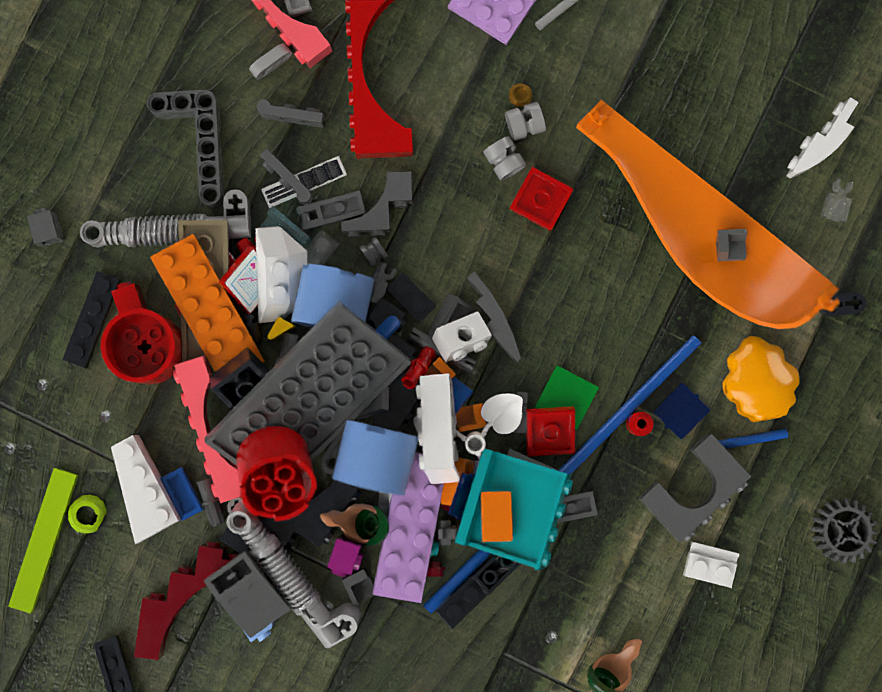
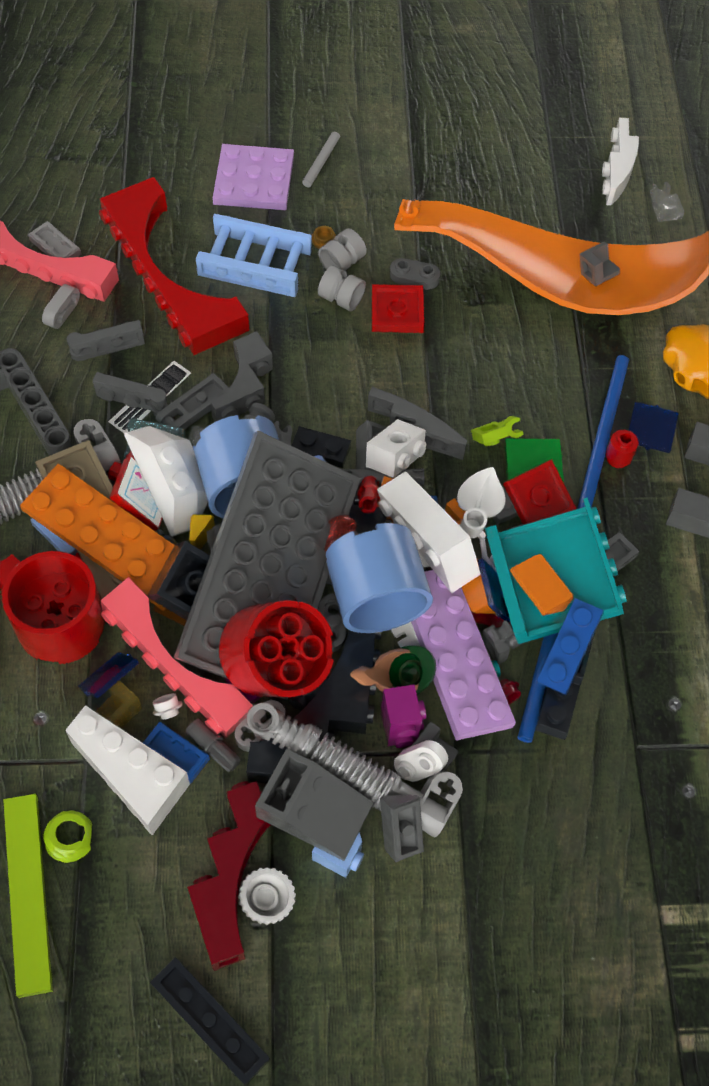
camera: 30 degrees left, 25 degrees down
none -> clear blue piece [78,652,139,699]
none -> clear yellow panel [95,679,142,729]
none -> white plate [152,693,182,719]
none -> light blue fence [196,213,312,297]
none -> white hat [238,867,296,925]
none -> clear red arm [324,514,356,561]
none -> dark grey slope [380,795,424,862]
none -> dark grey plate [390,258,440,290]
none -> white plate [394,740,448,782]
none -> lime plate [471,416,523,446]
none -> blue plate [537,598,604,695]

